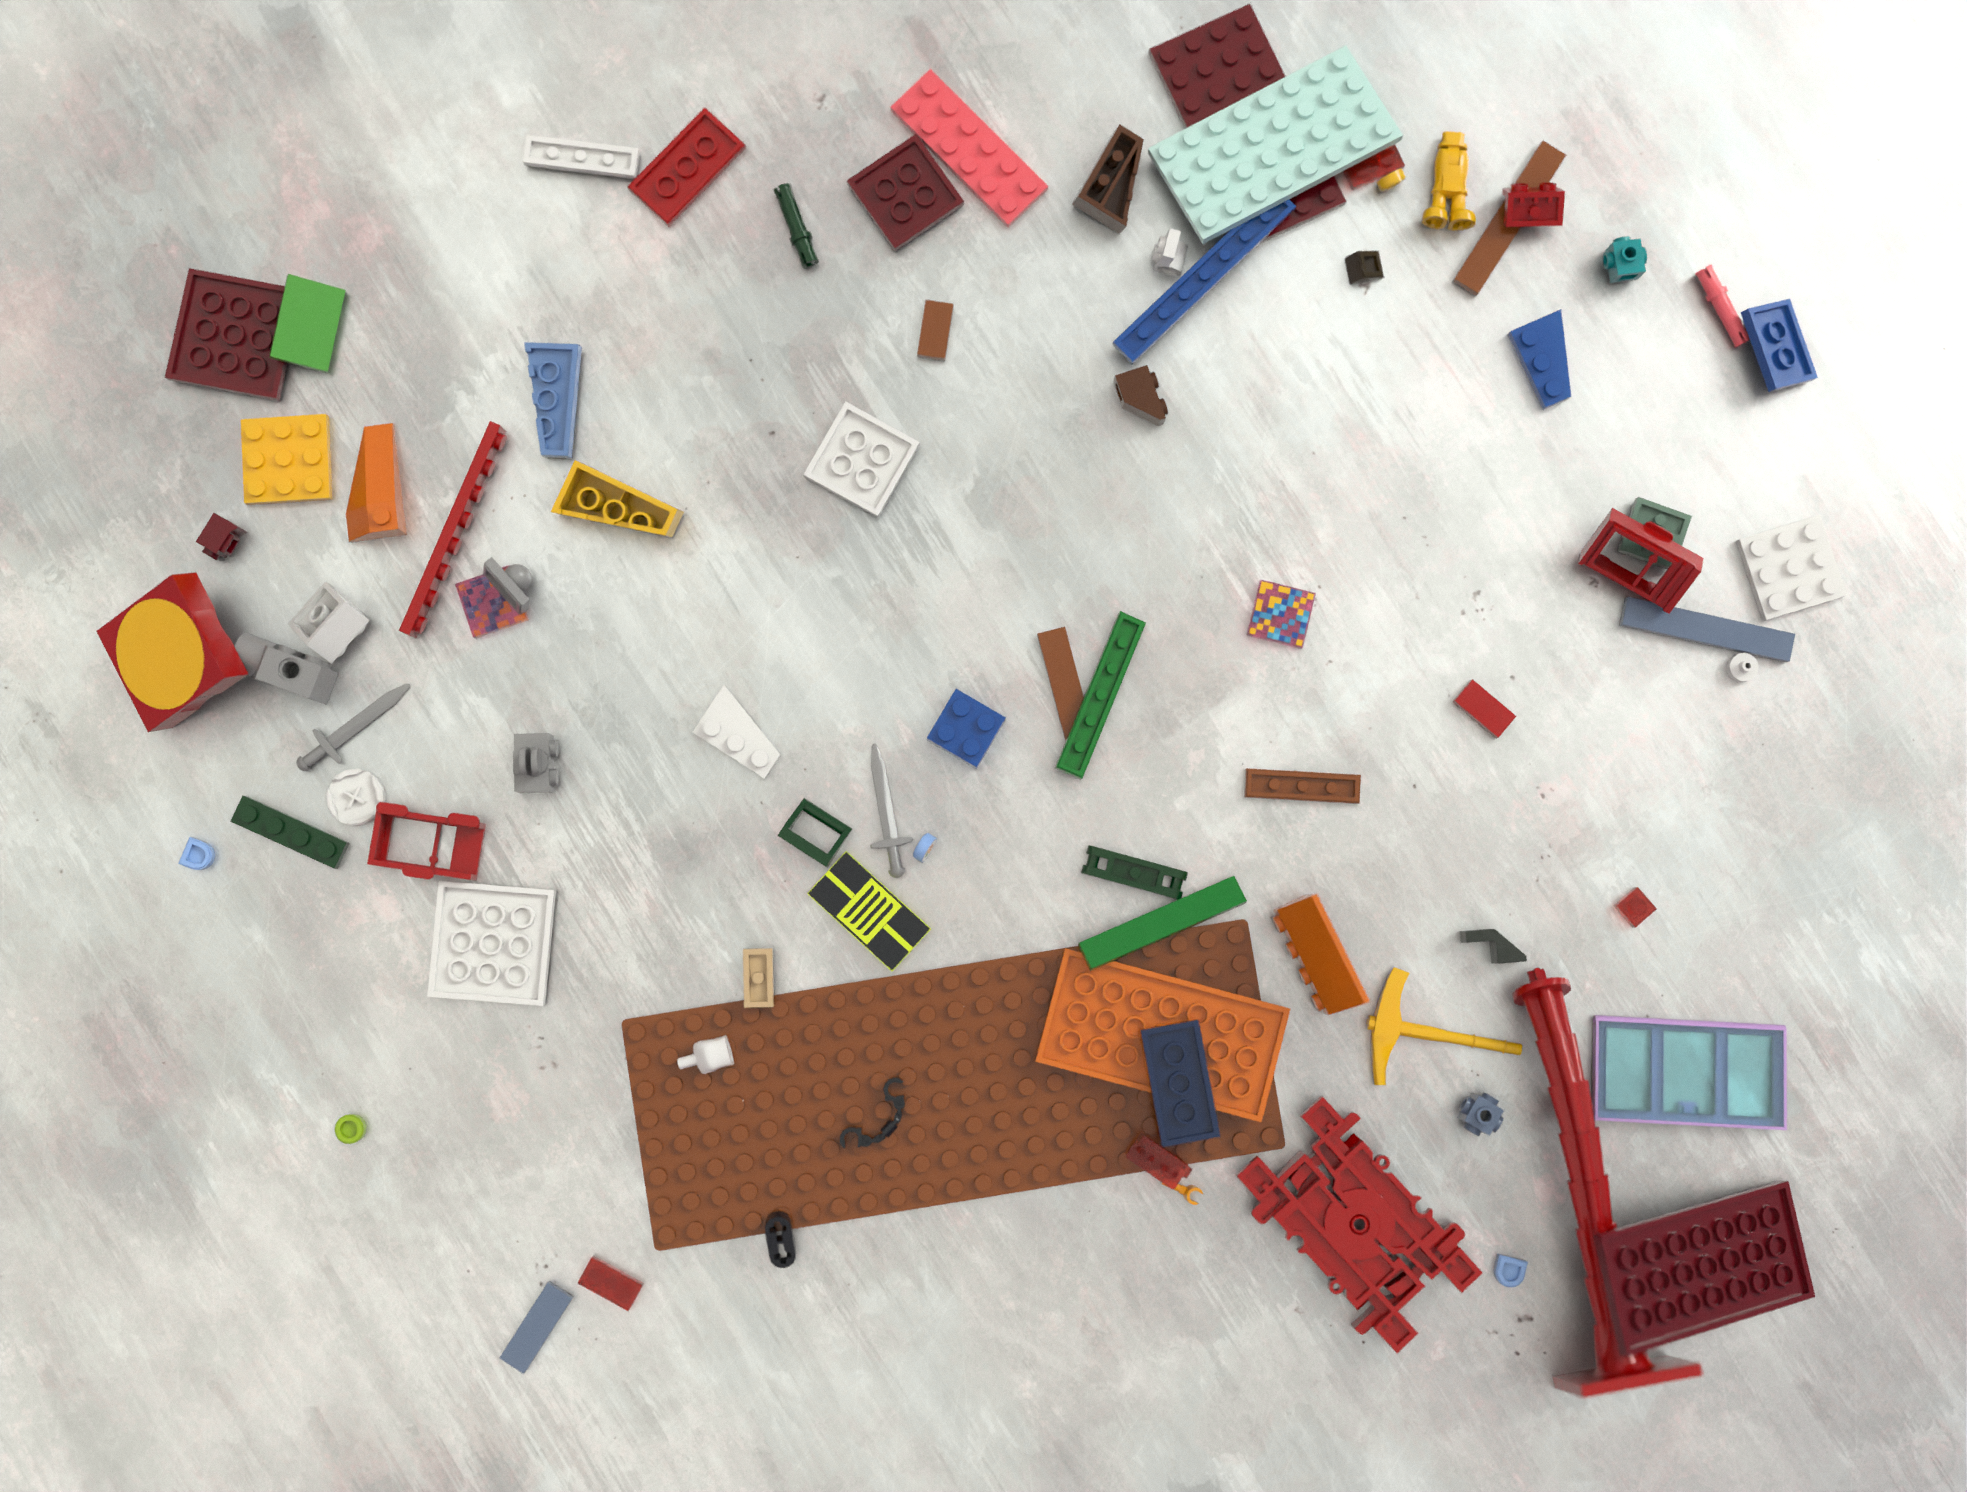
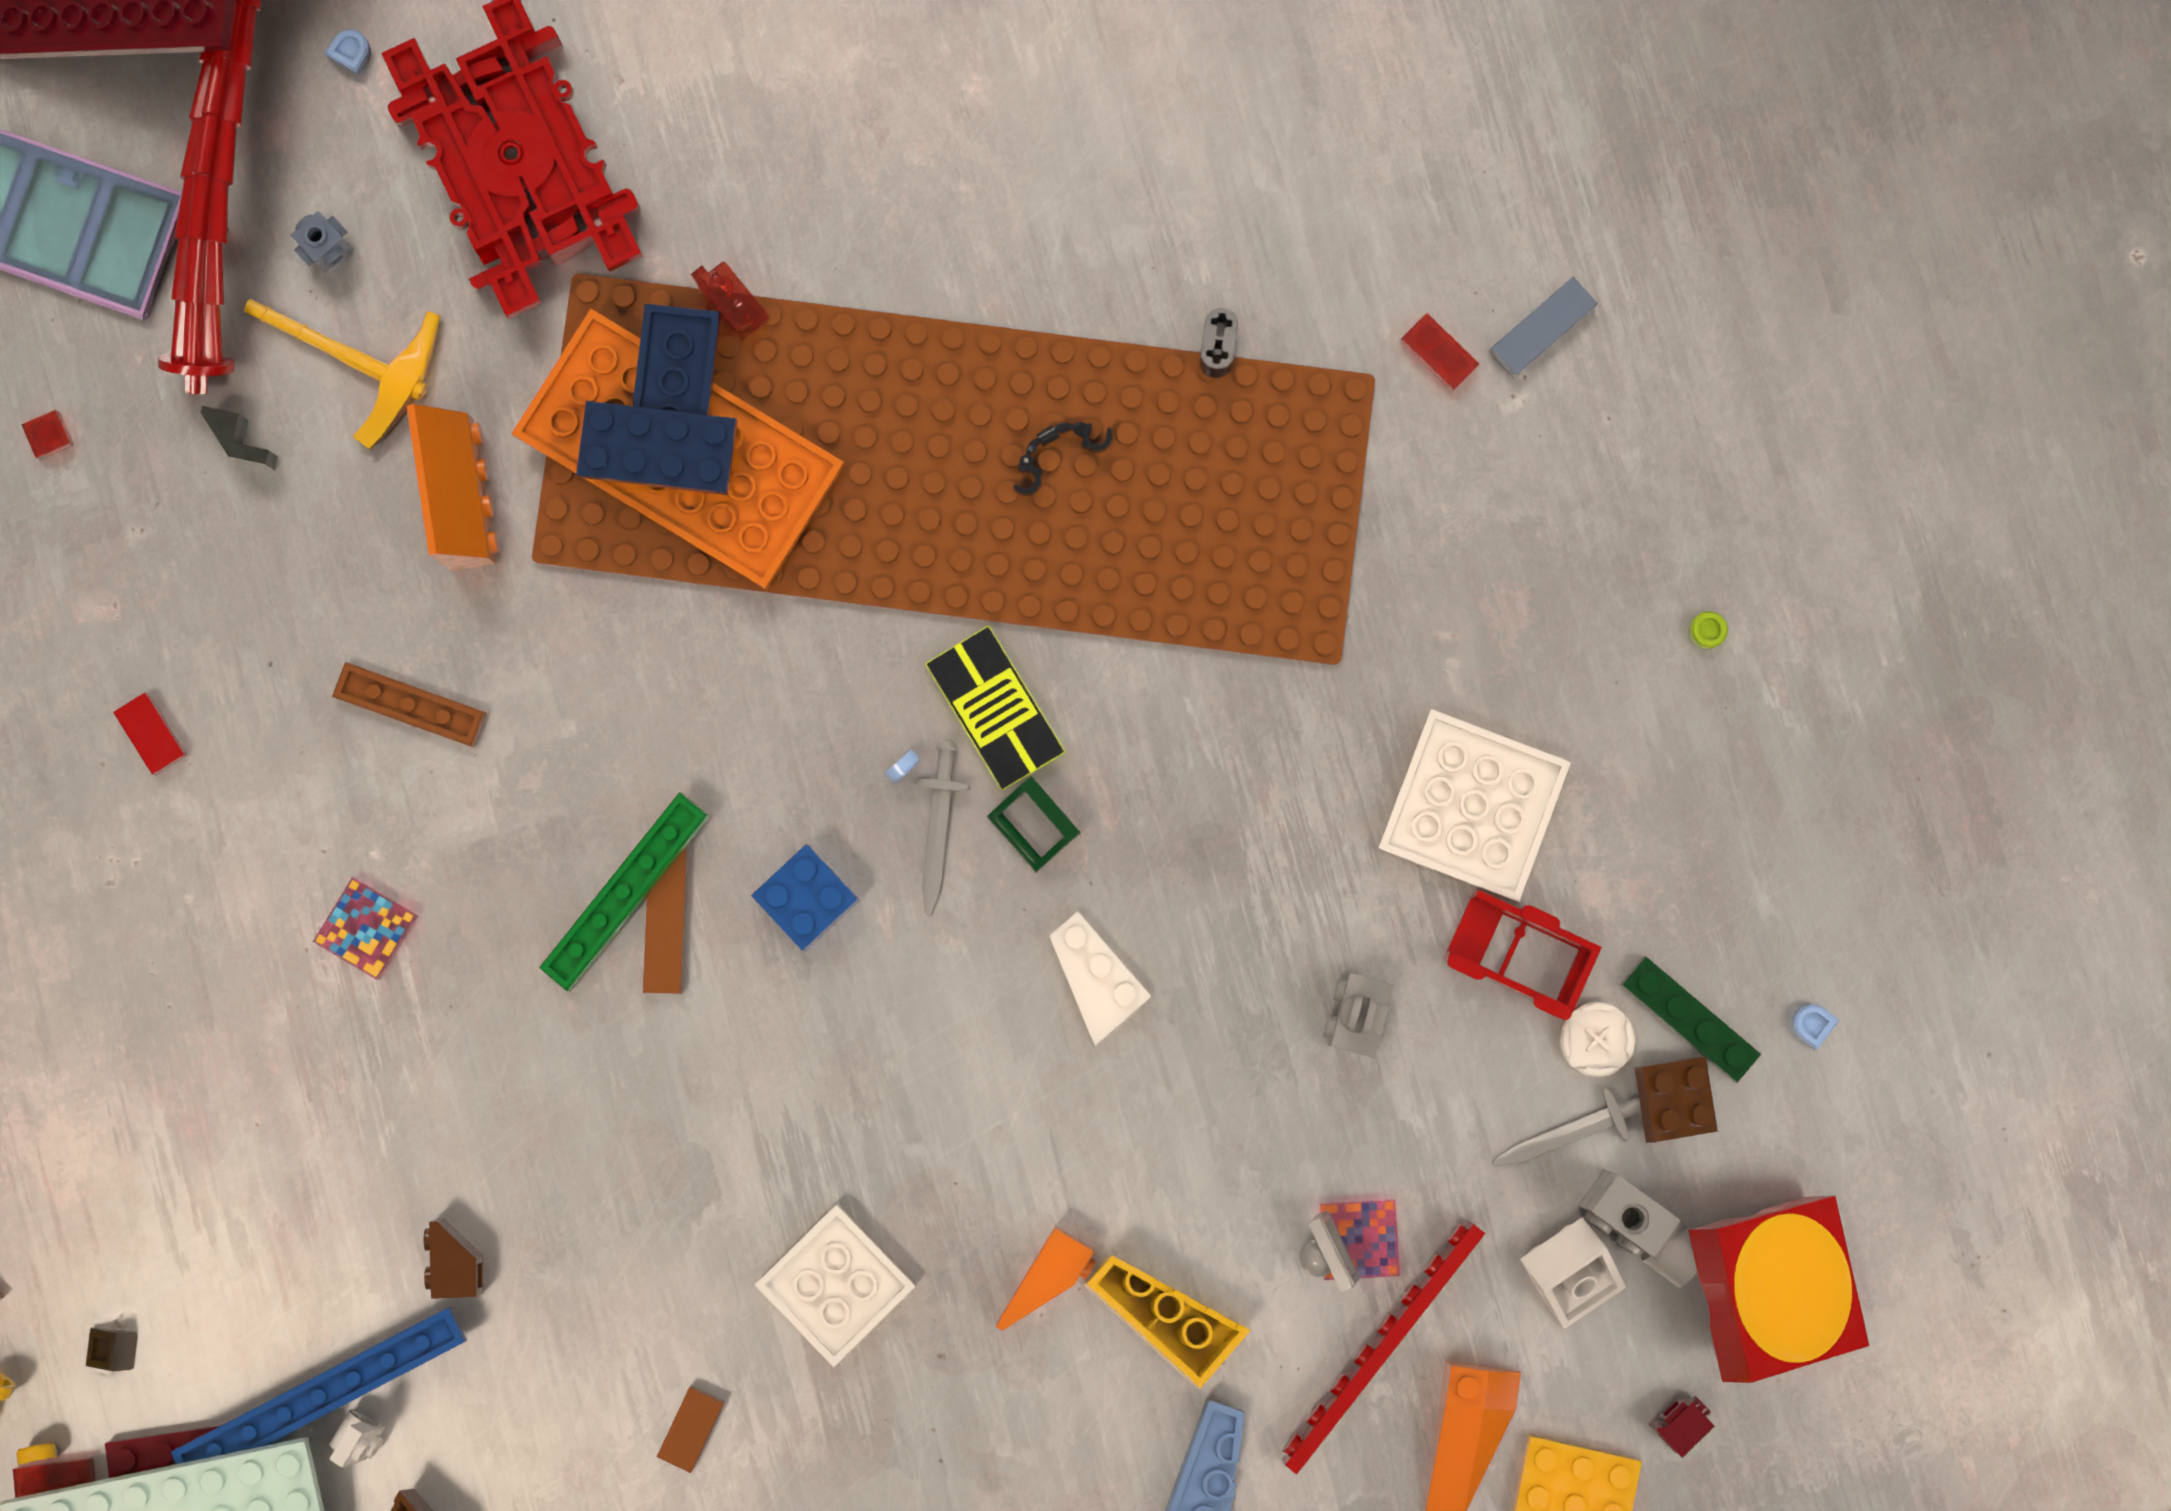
camera: 165 degrees left, 0 degrees up
white piece [677,1035,734,1074] -> none
tan hinge [743,948,774,1008] -> none
green tile [1078,876,1247,971] -> none
dark green plate [1081,845,1188,900] -> none
light orange hand [1162,1177,1203,1205] -> none
none -> dark blue plate [576,401,738,495]
none -> orange slope [996,1225,1097,1331]
none -> reddish brown plate [1634,1057,1718,1143]

